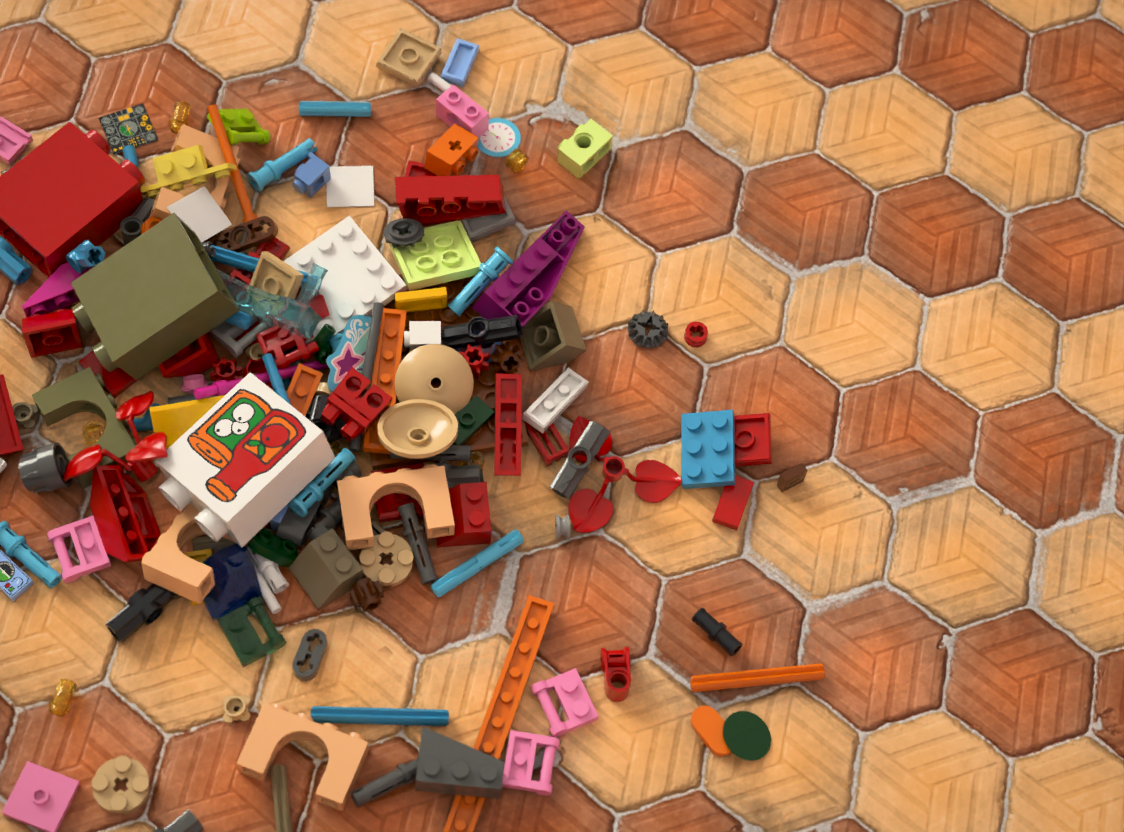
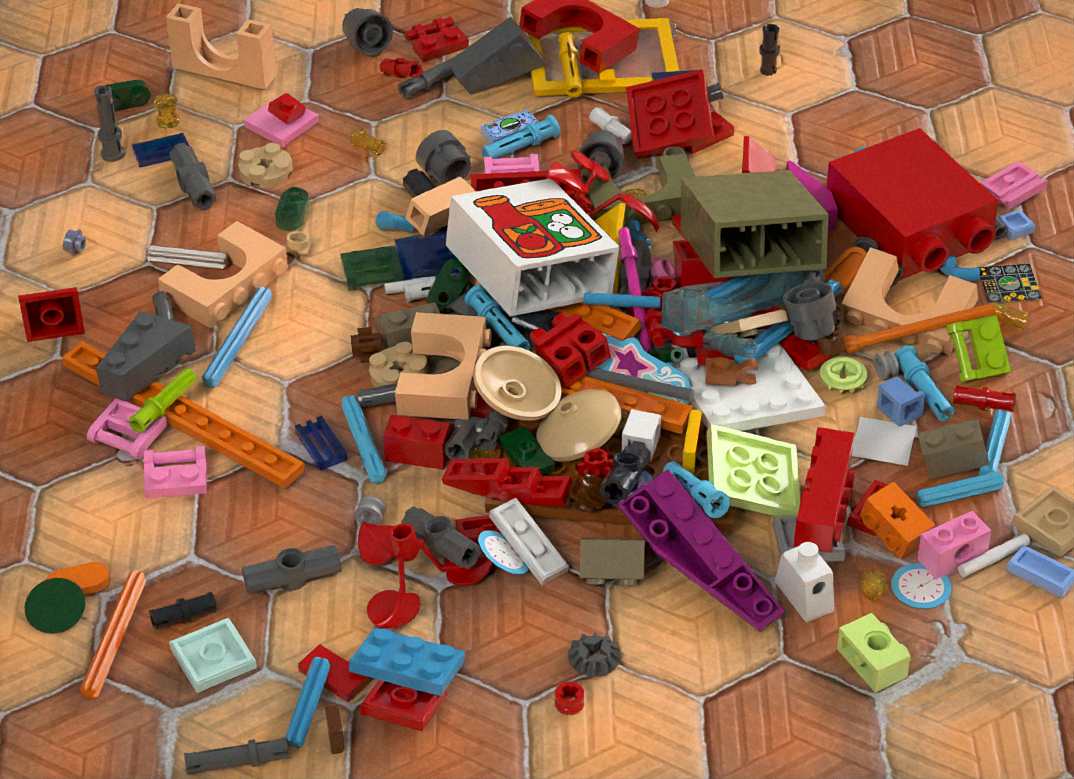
camera: 115 degrees right, 20 degrees down
dark azure piece [65,240,106,274] -> none
light yellow bracket [140,145,237,198] -> none
white sticker [167,186,232,242] -> none
dark grey beam [292,629,328,681] -> none
dark grey gear [384,218,424,249] -> none
red piece [600,647,631,702] -> none
none -> lime axle [128,368,198,433]
none -> light aqua plate [169,618,257,693]
none -> dark grey pin [184,737,289,775]
none -> dark grey piece [242,545,342,594]
none -> red plate [267,93,306,125]
none -> clear green plate [275,187,309,231]
none -> dark azure axle [285,657,330,748]
none -> clear blue tile [294,416,348,470]
none -> dark azure arm [375,211,414,232]
none -> dark grey piece [416,130,471,184]
none -> sticker [478,530,529,575]
none -> dark orange plate [704,357,758,386]
none -> white torso [775,542,834,623]
none -> dark grey piece [783,282,837,340]
none -> yellowish green gear [820,357,867,394]
none -> light grey bush [874,350,899,379]
none -> medium azure axle [916,471,1005,508]
none -> dark tan slope [918,418,990,480]
none -> red pin [953,385,1016,412]
none -> light blue tile [998,209,1036,240]

